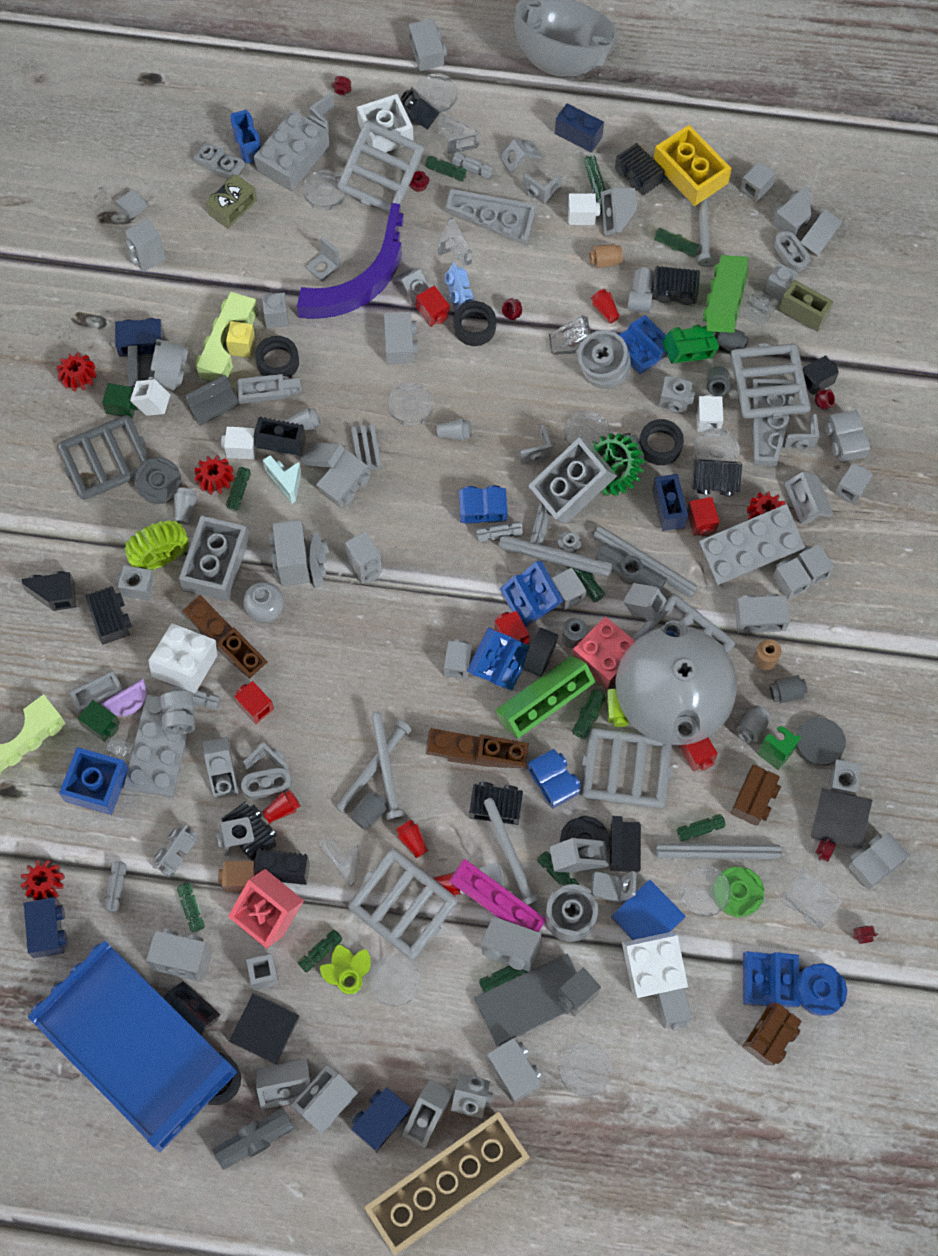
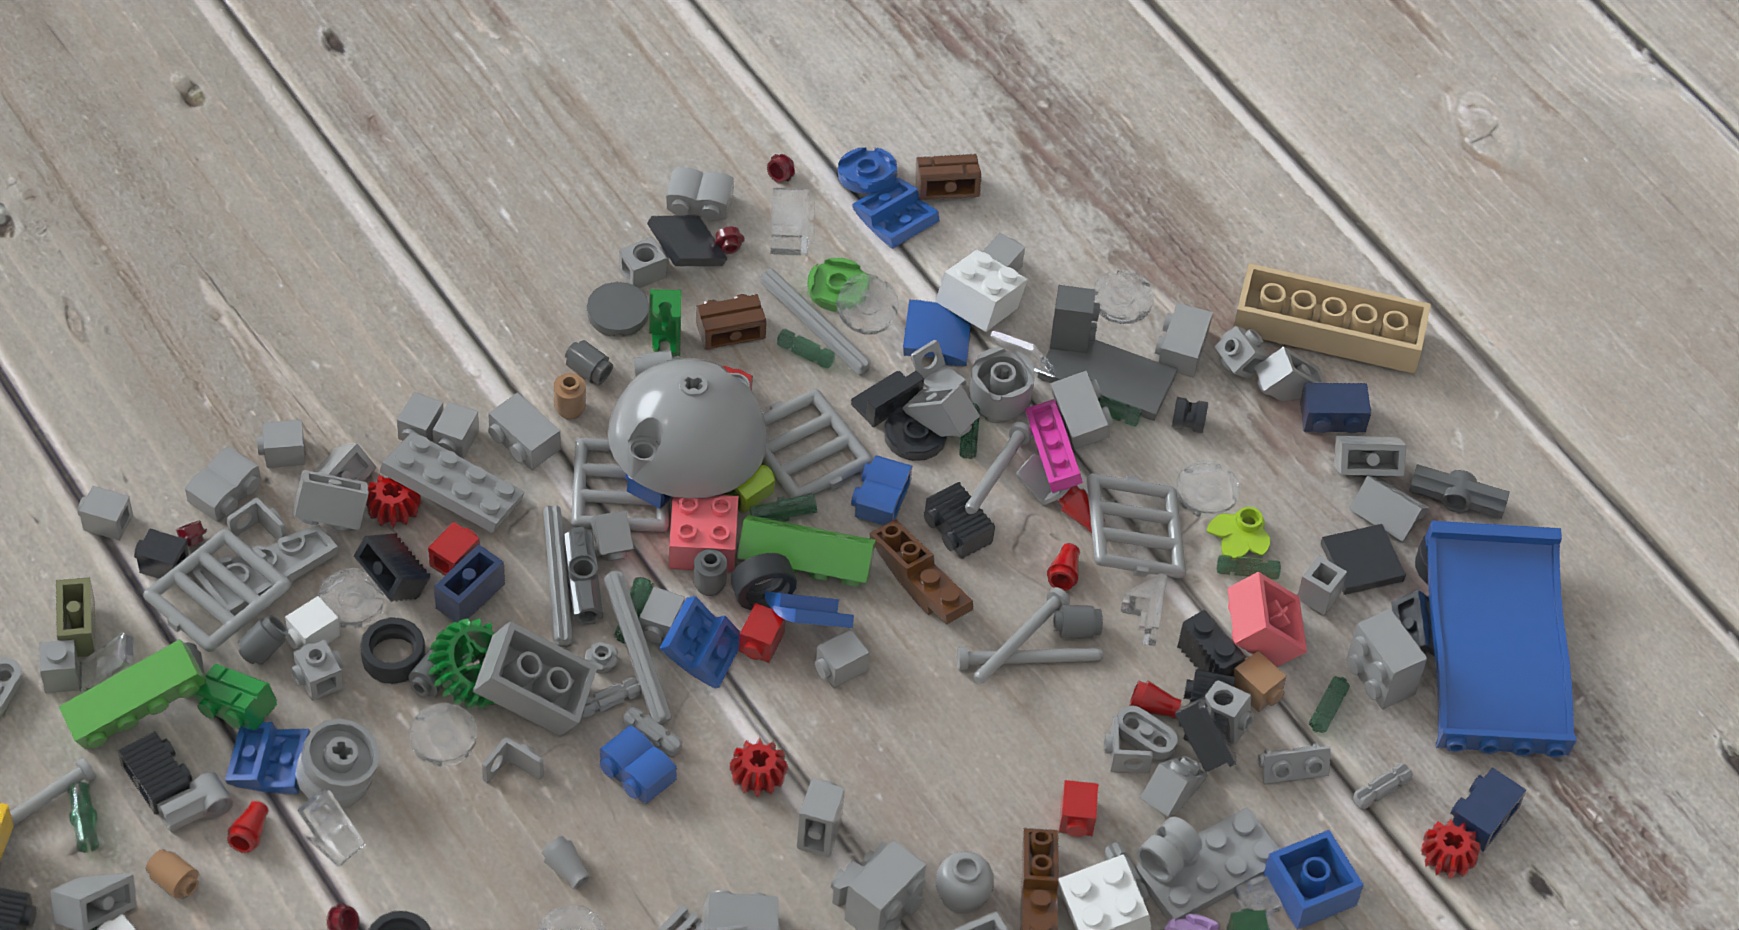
camera: 135 degrees left, 15 degrees down
none -> light grey brick [78,486,133,541]
none -> light grey brick [294,470,368,531]
none -> red gear [729,738,788,798]
none -> clear piece [990,330,1056,377]
none -> black wheel [1172,397,1208,433]
none -> black panel [1175,696,1236,773]

